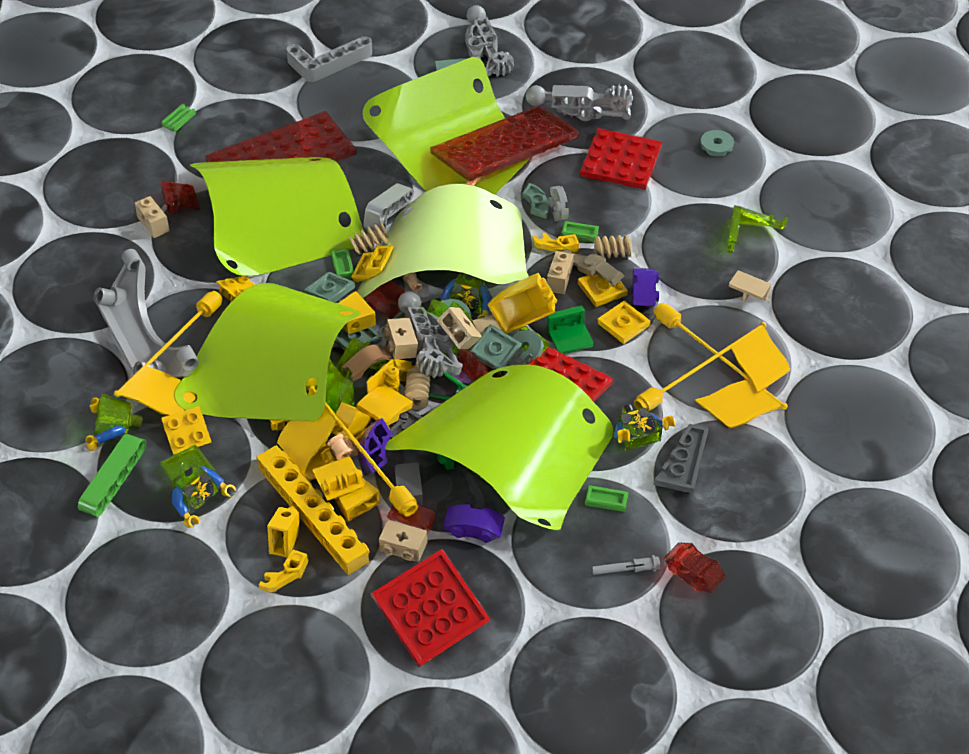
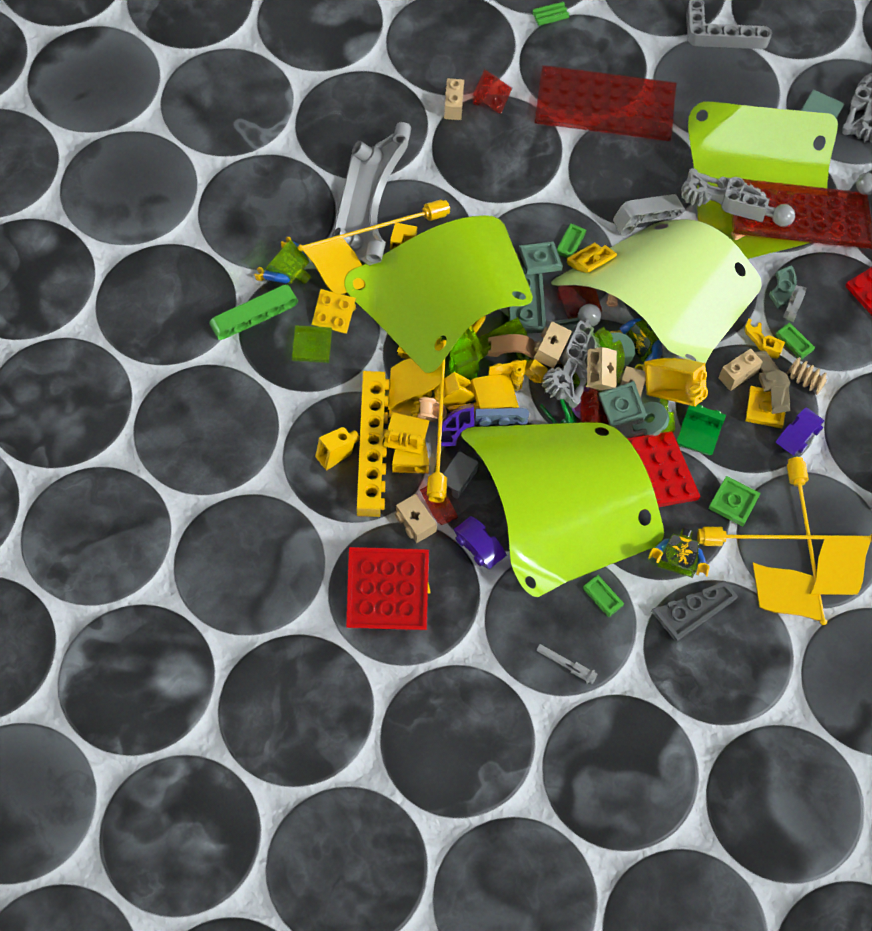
camera: 35 degrees right, 15 degrees up
torso [171,463,236,528] -> none
lime piece [190,157,363,276] -> none
yellow hinge [216,276,255,302] -> none
yellow piece [259,550,308,593] -> none
yellow torso [337,291,376,334] -> none
tan piece [349,222,388,255] -> none
tan piece [404,367,430,410] -> none
yellow plate [597,301,650,344] -> none
clear red brick [664,542,726,593] -> none
none -> yellow piece [390,222,417,251]
none -> sand blue plate [475,408,529,426]
none -> light grey arm [681,169,795,227]
none -> bright green plate [708,476,761,527]

